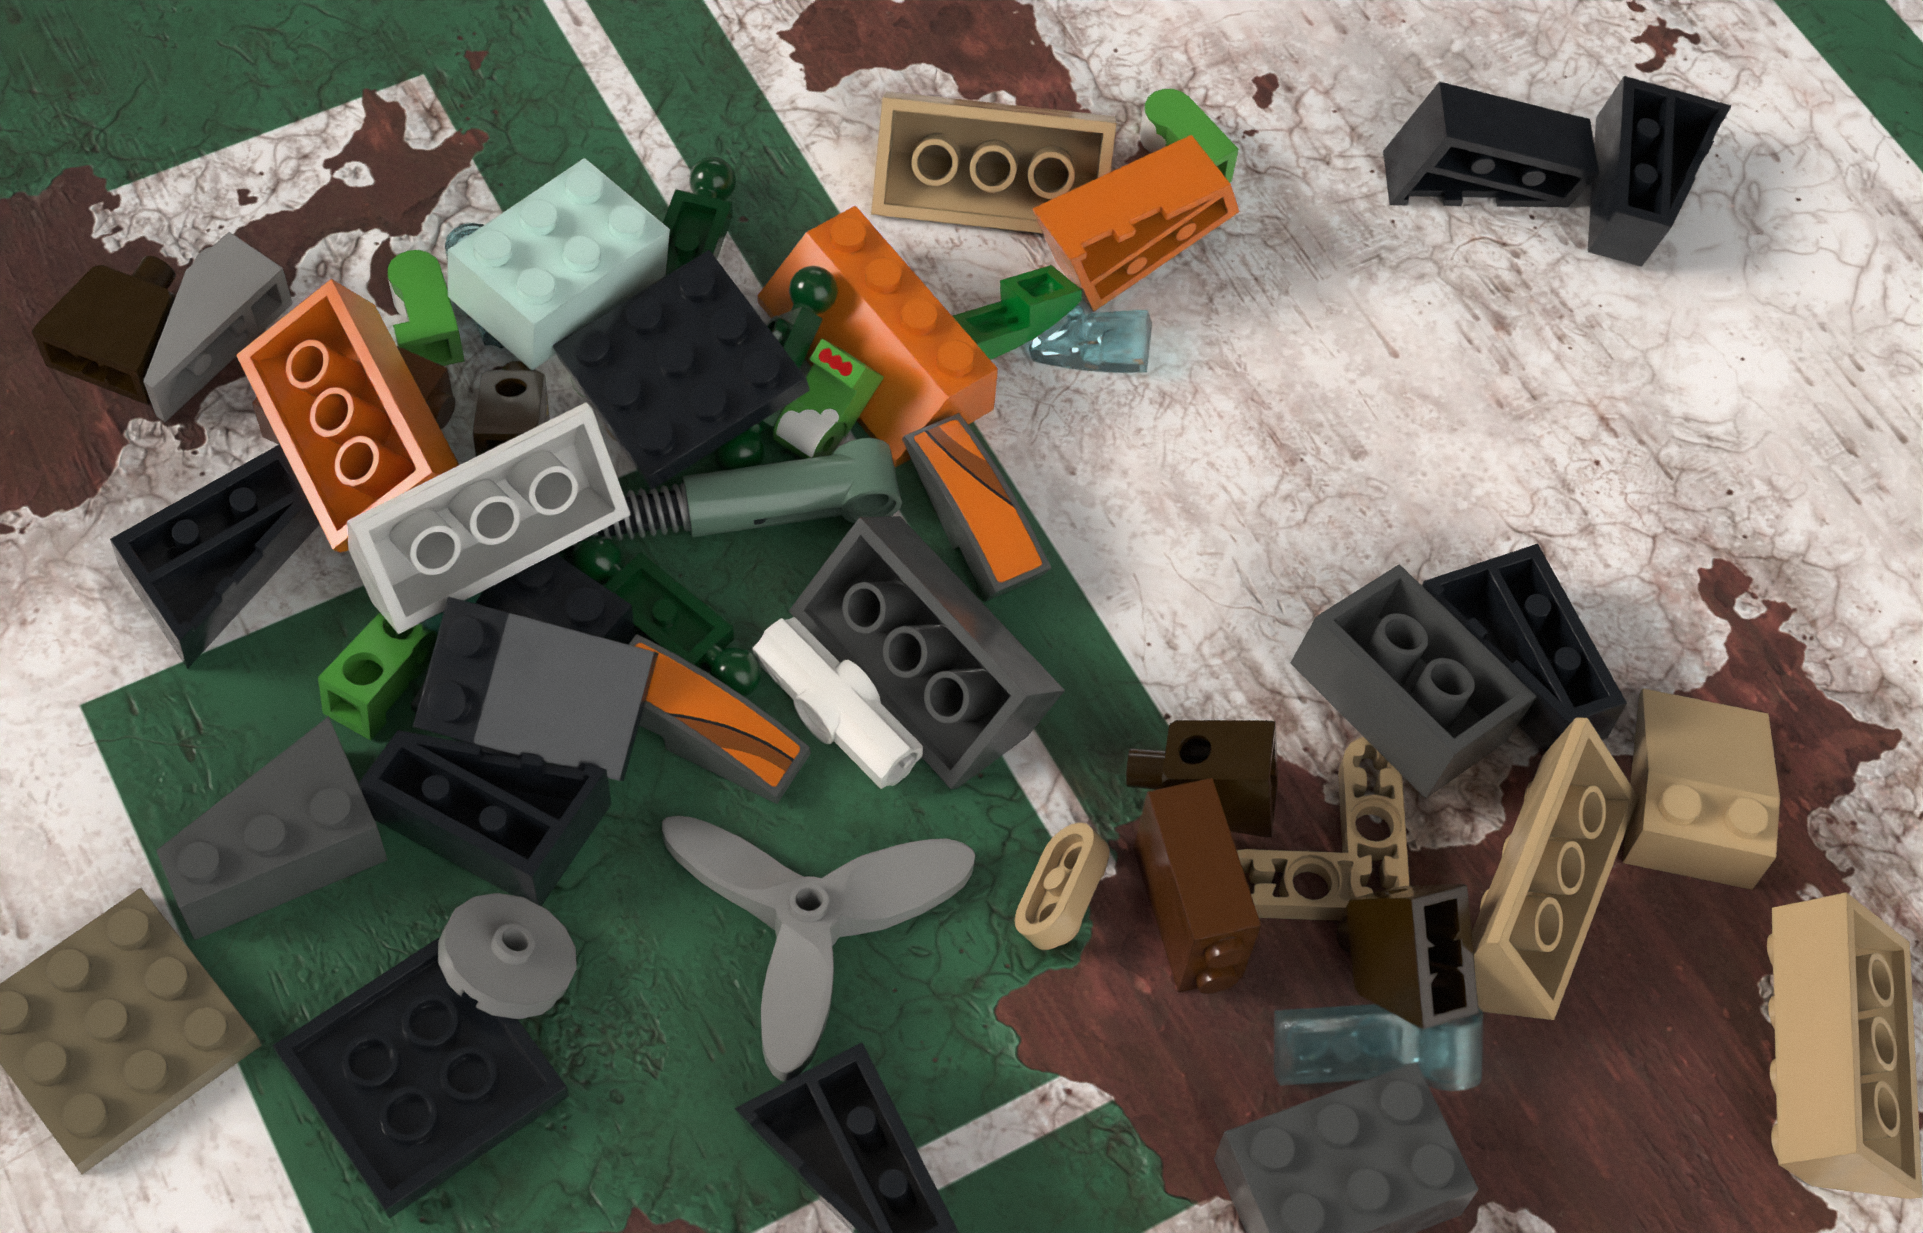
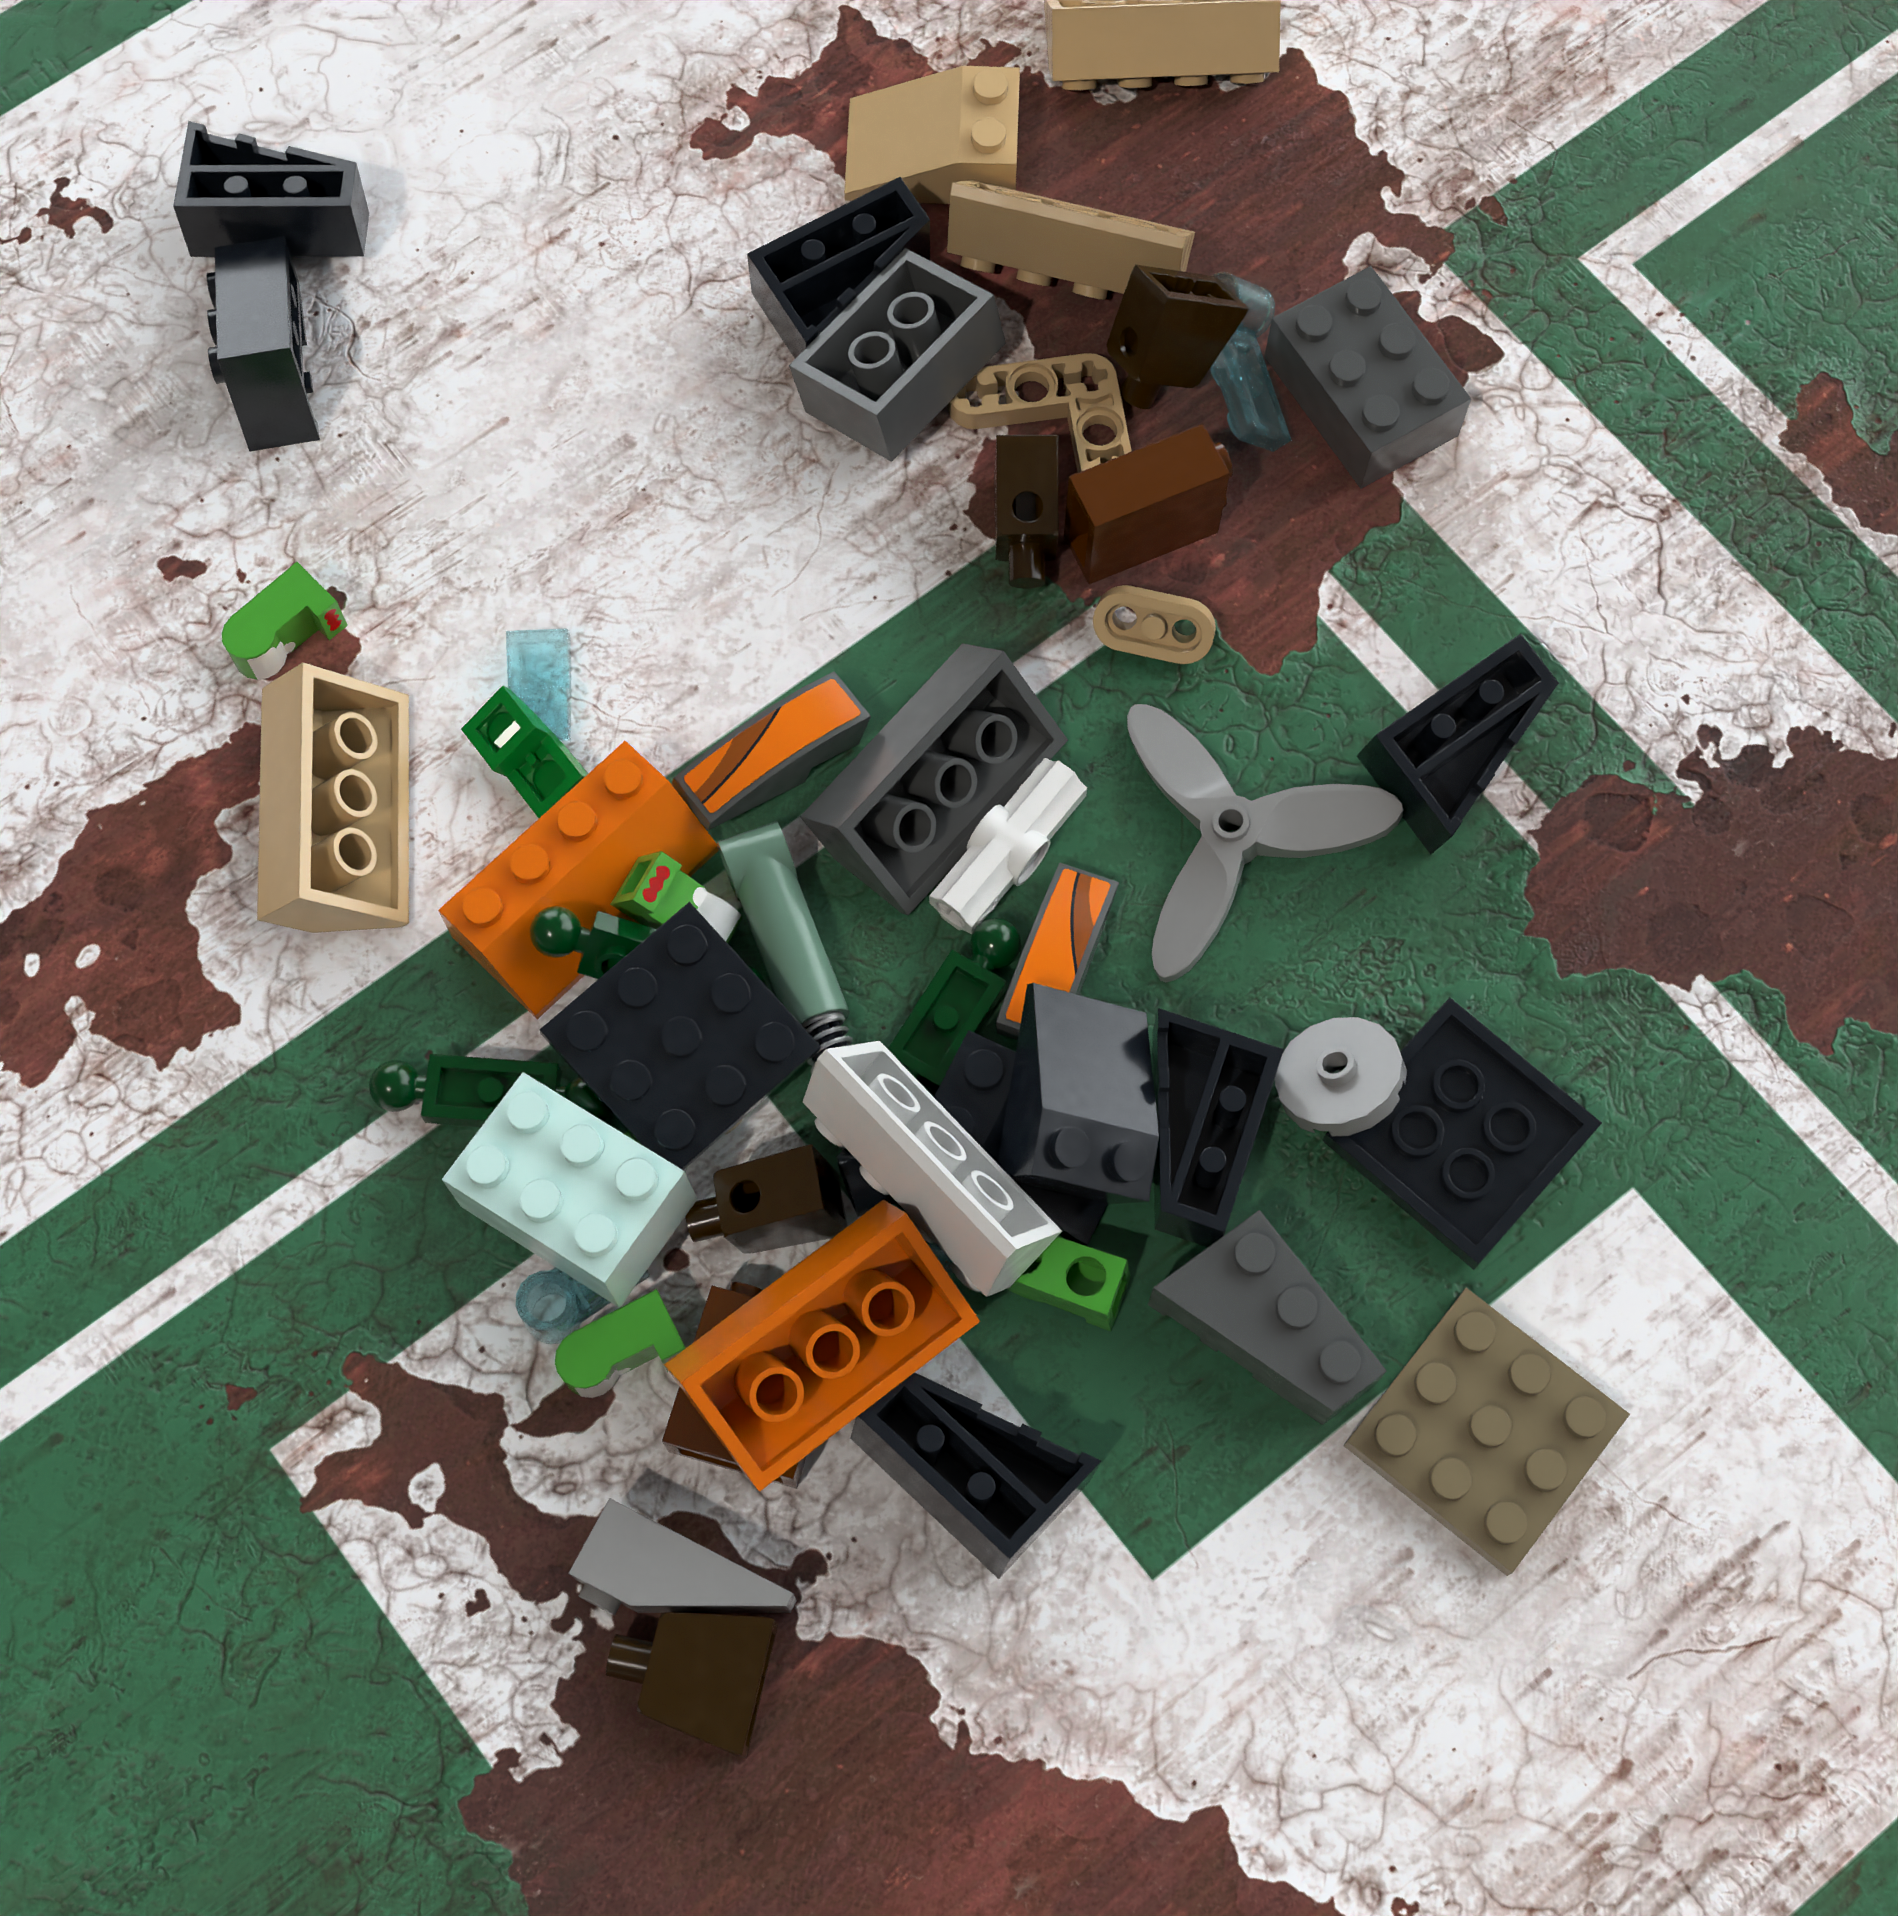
camera: 95 degrees left, 10 degrees up
orange wedge [1032,135,1239,312] -> none

